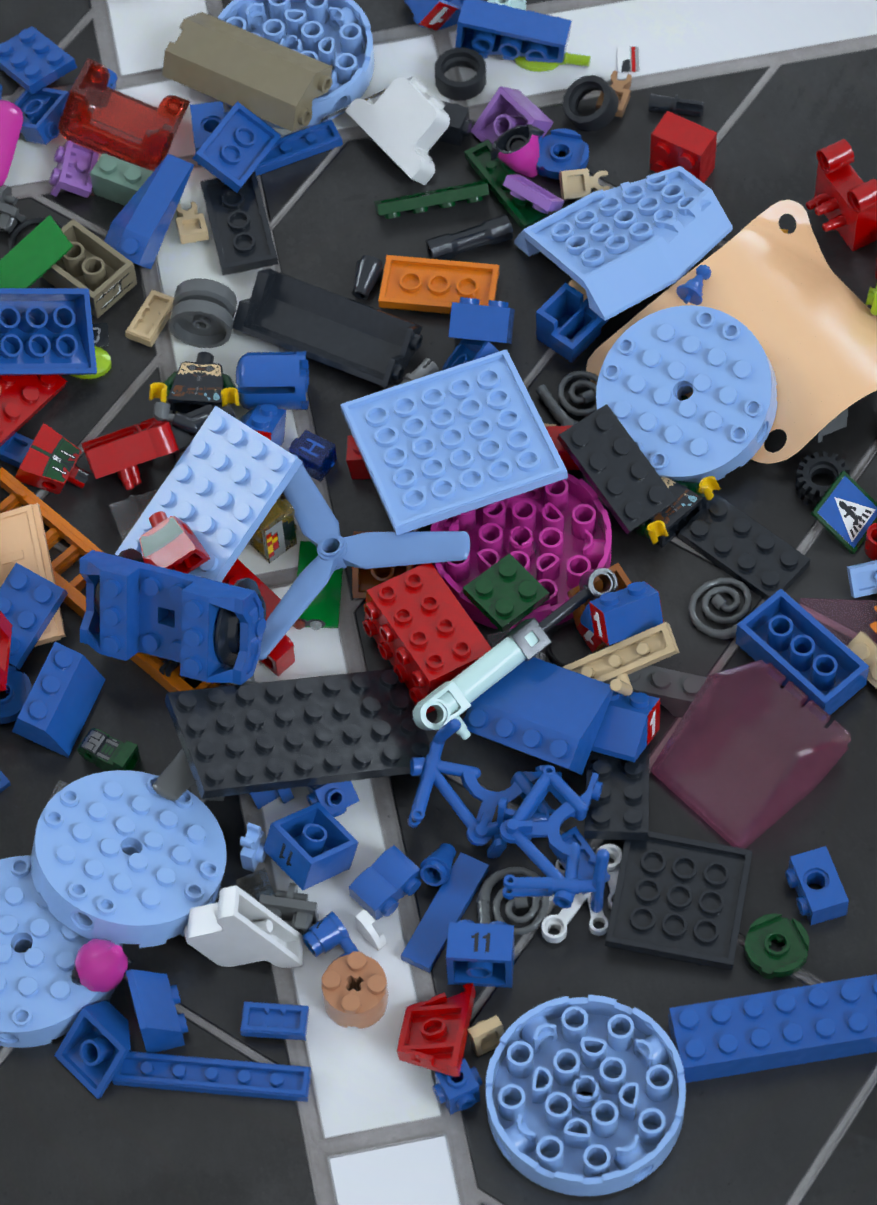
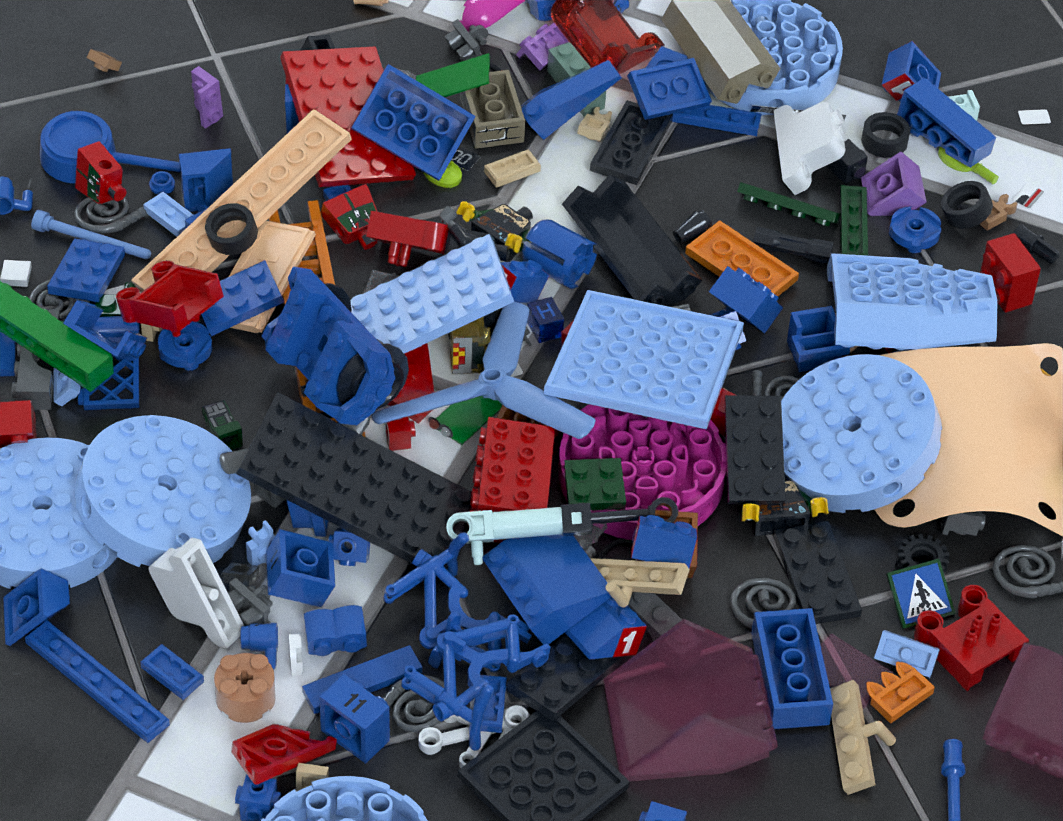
camera: 30 degrees right, 10 degrees down
blue slope [12,642,106,758] -> none
dark pink hat [71,939,134,992] -> none
blue slope [126,969,189,1053] -> none
torso [139,511,210,574] -> none
dark grey wheel [168,278,237,348] -> none
blue cone [420,843,456,886] -> none
hat [490,124,544,178] -> none
medium lavender plate [503,174,564,214] -> none
tan plate [559,168,610,200] -> none
blue piece [676,265,711,305] -> none

